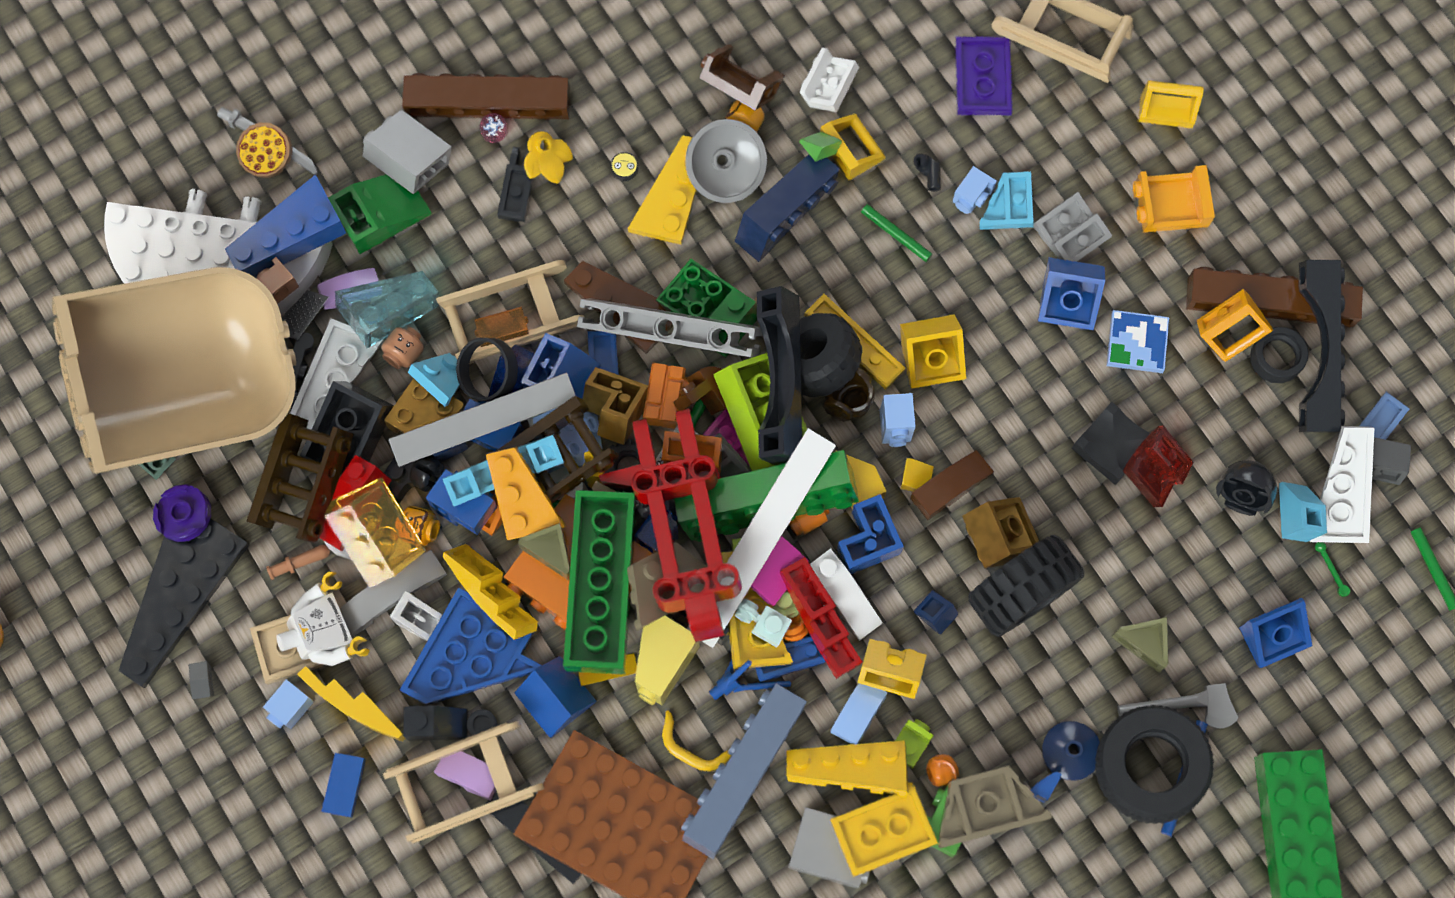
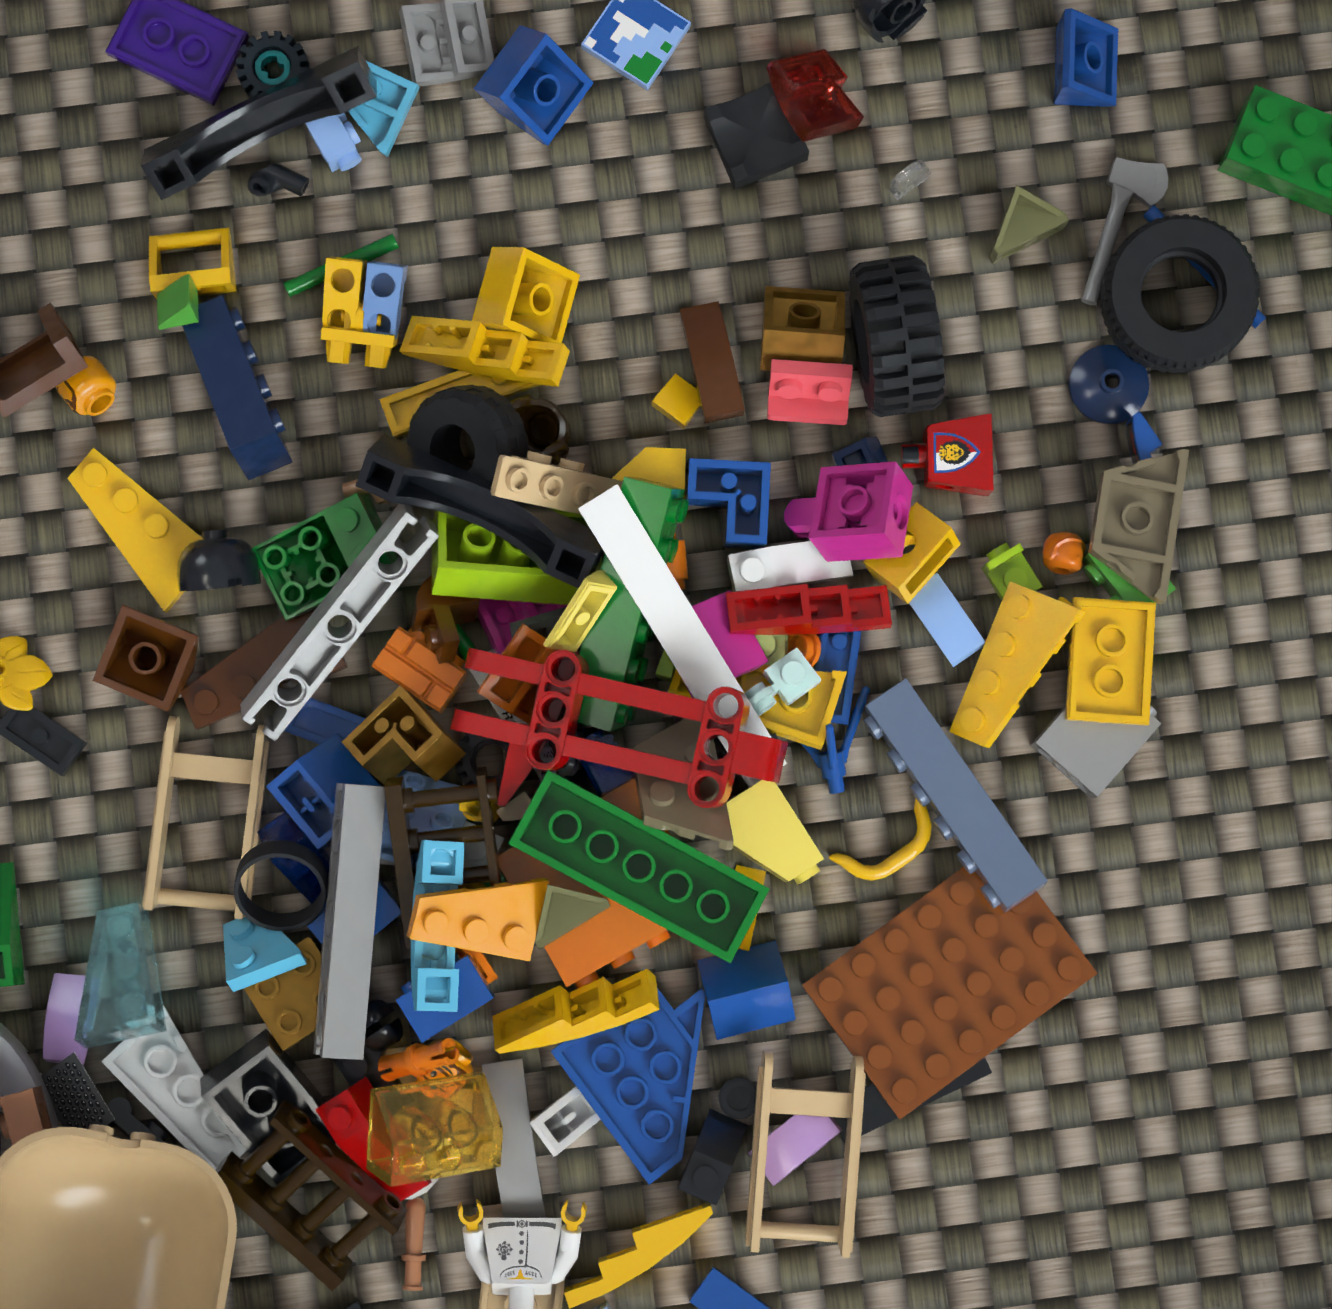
camera: 70 degrees left, 10 degrees up
nougat head [381,327,424,369] -> none
clear orange piece [474,307,529,347] -> none
tile [611,152,638,181] -> none
light grey dish [685,119,767,203] -> none
white bracket [800,48,859,112] -> none
light blue brick [880,393,915,447] -> none
none -> reddish brown slope [92,605,199,712]
none -> black arch [141,46,377,200]
none -> black cylinder [177,529,261,592]
none -> black bush [236,31,311,98]
none -> yellow hips [321,256,408,368]
none -> orange pin [378,1038,459,1082]
none -> yellow slope [399,316,570,387]
none -> tan bracket [490,451,623,514]
none -> light yellow slope [543,570,617,652]
none -> coral bracket [767,359,853,425]
none -> dark pink brick [784,461,913,562]
none -> clear tile [889,160,931,200]
none -> red torso [901,414,994,496]

